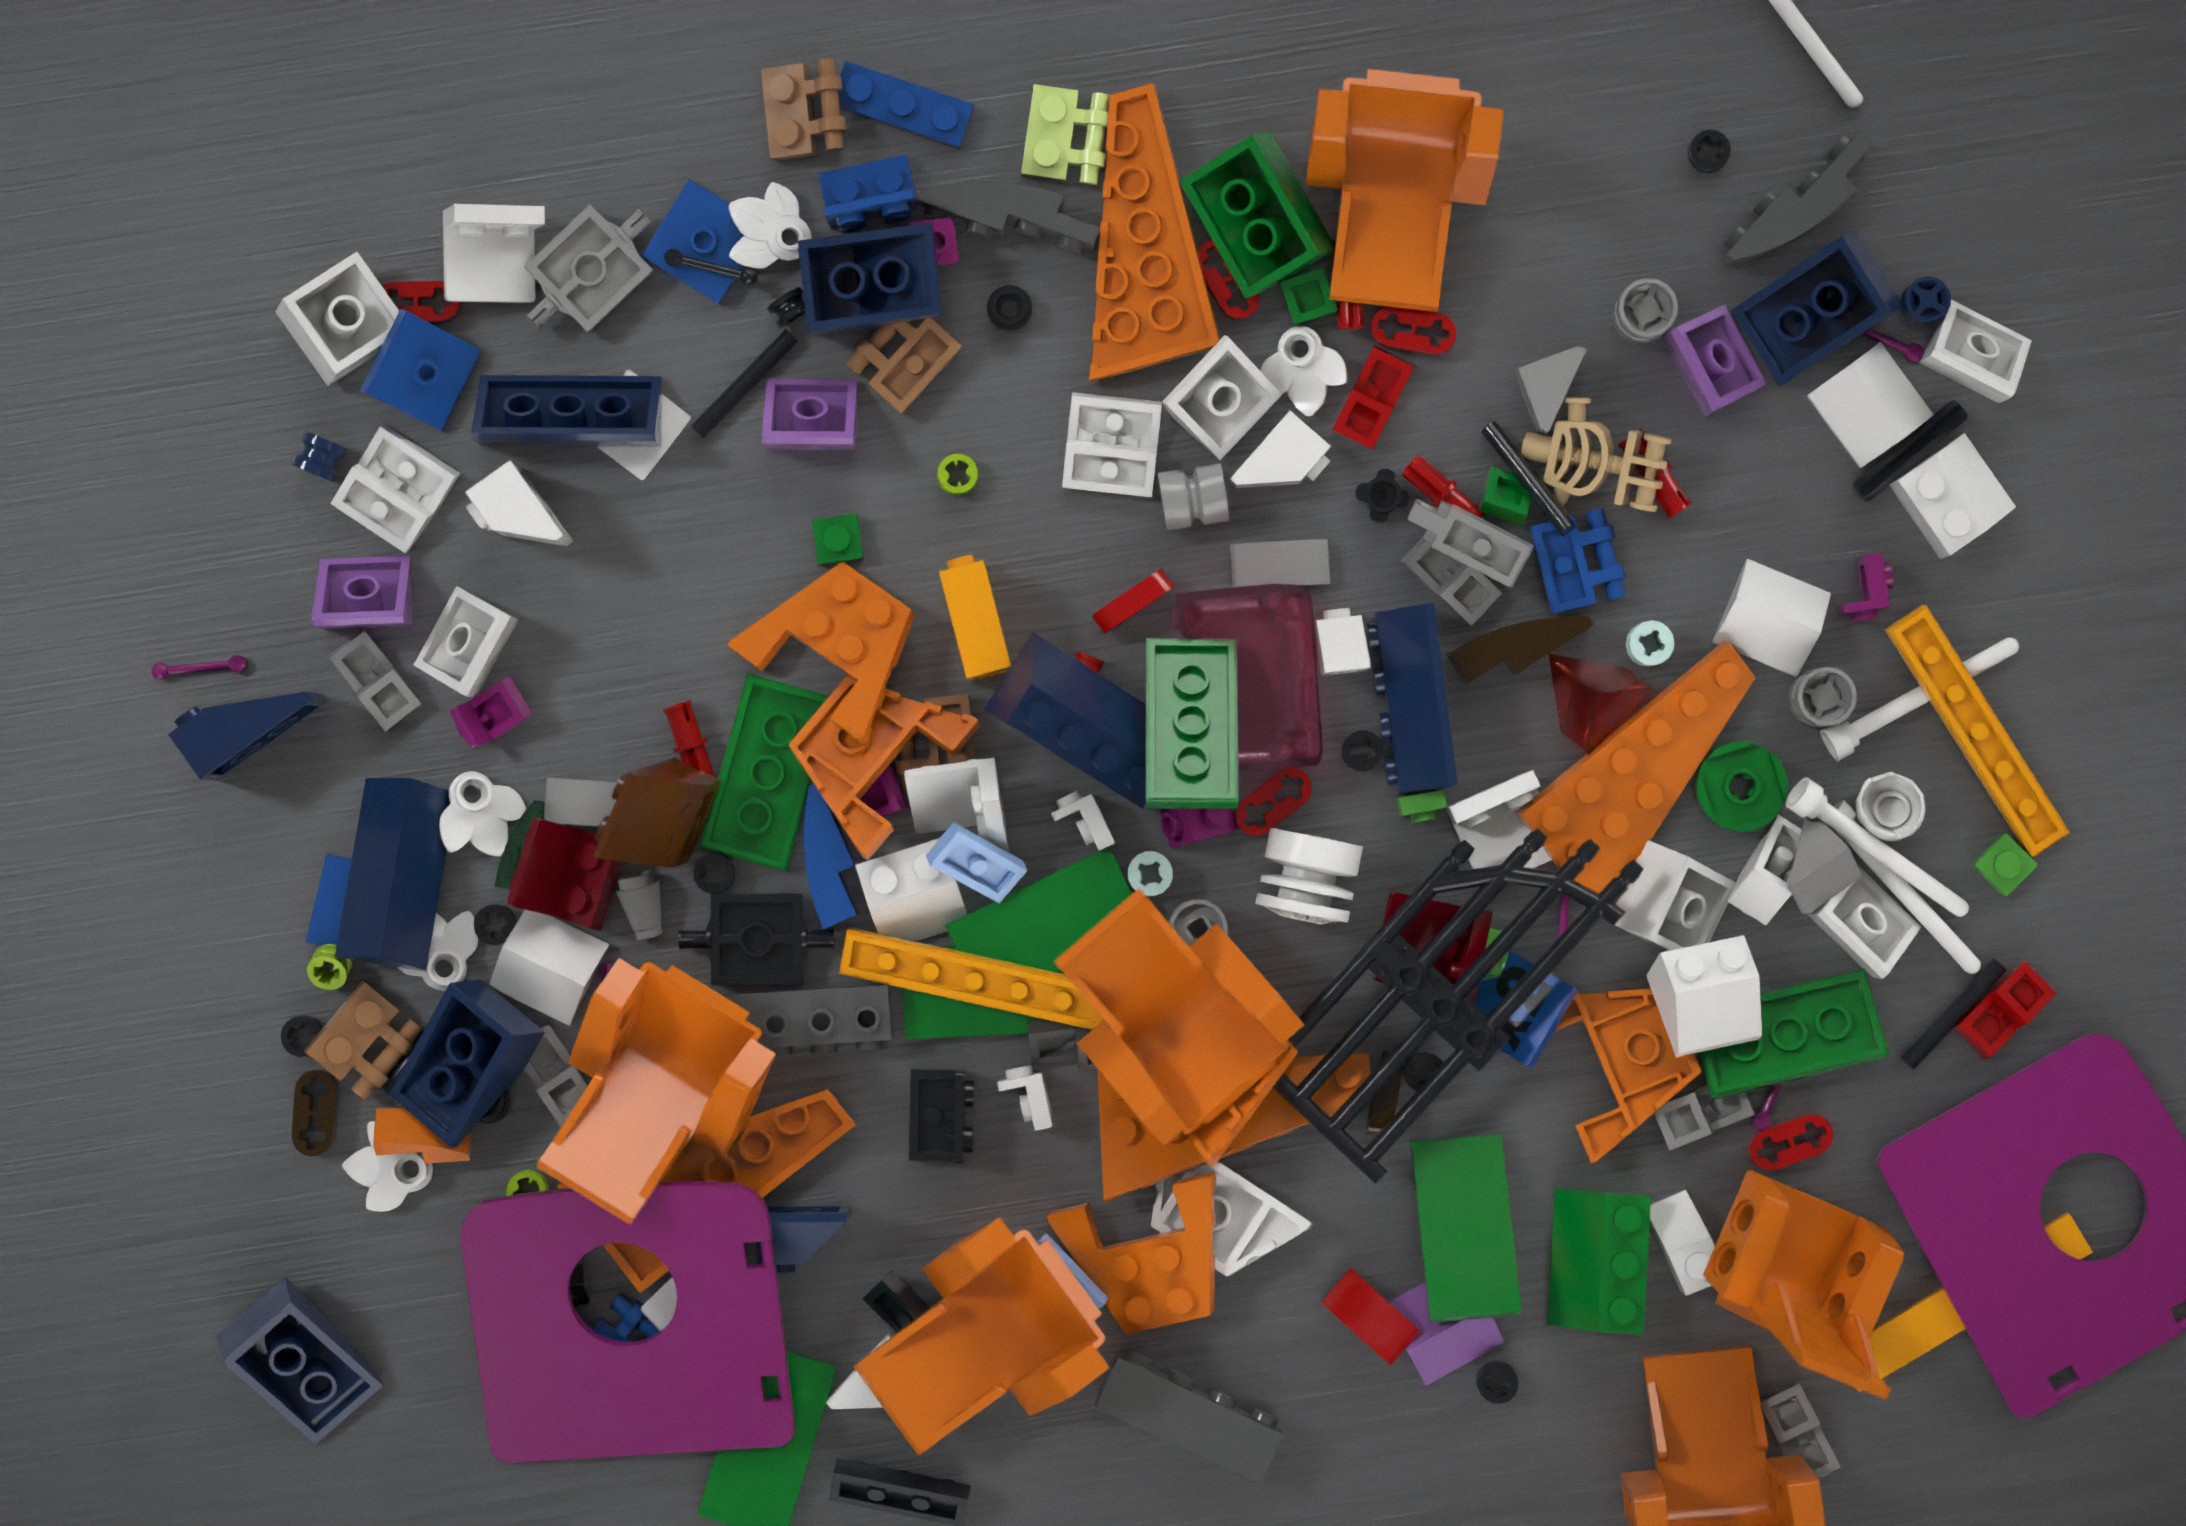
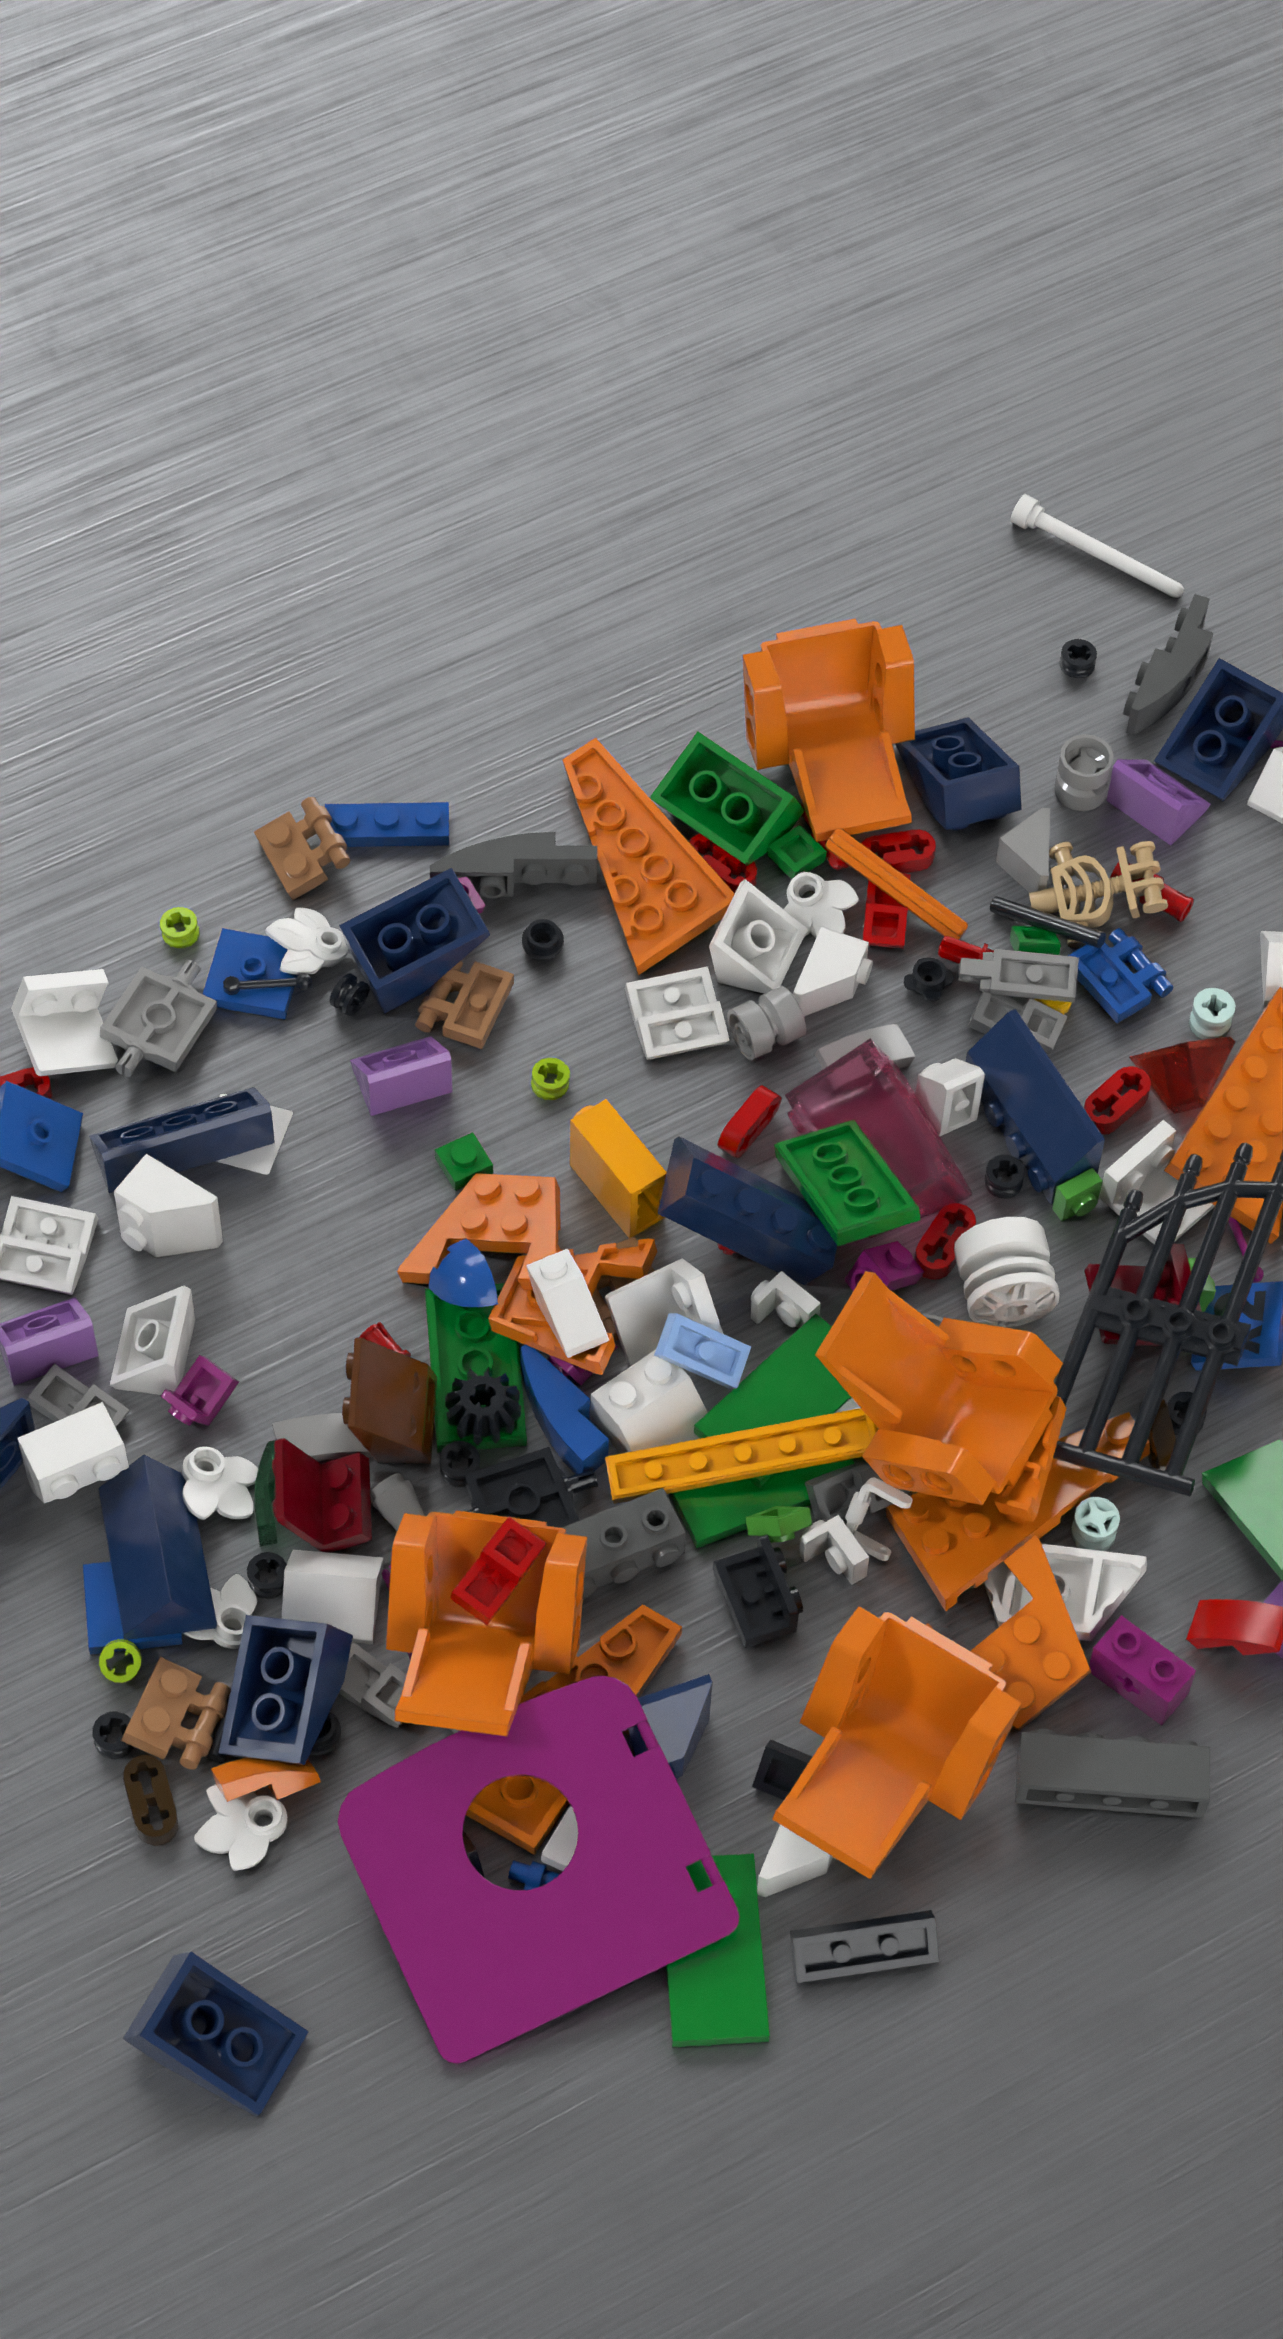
camera: 25 degrees left, 30 degrees down
black bar [691,329,798,438] -> none
blue bracket [818,154,919,233] -> none
yellowish green plate [1021,84,1110,186] -> none
dark brown slope [1446,616,1594,685] -> none
none -> white slope [18,1402,129,1504]
none -> lime bush [160,907,199,949]
none -> blue brick [429,1239,498,1307]
none -> black gear [445,1366,521,1446]
none -> red slope [449,1516,547,1626]
none -> white slope [526,1248,609,1358]
none -> bright green plate [745,1506,812,1543]
none -> orange axle [825,828,968,940]
none -> white piece [845,1478,913,1561]
none -> dark blue slope [895,717,1022,830]
none -> light aqua wheel [1071,1497,1120,1551]
none -> red beam [1084,1066,1151,1135]
none -> magenta brick [1089,1615,1196,1726]

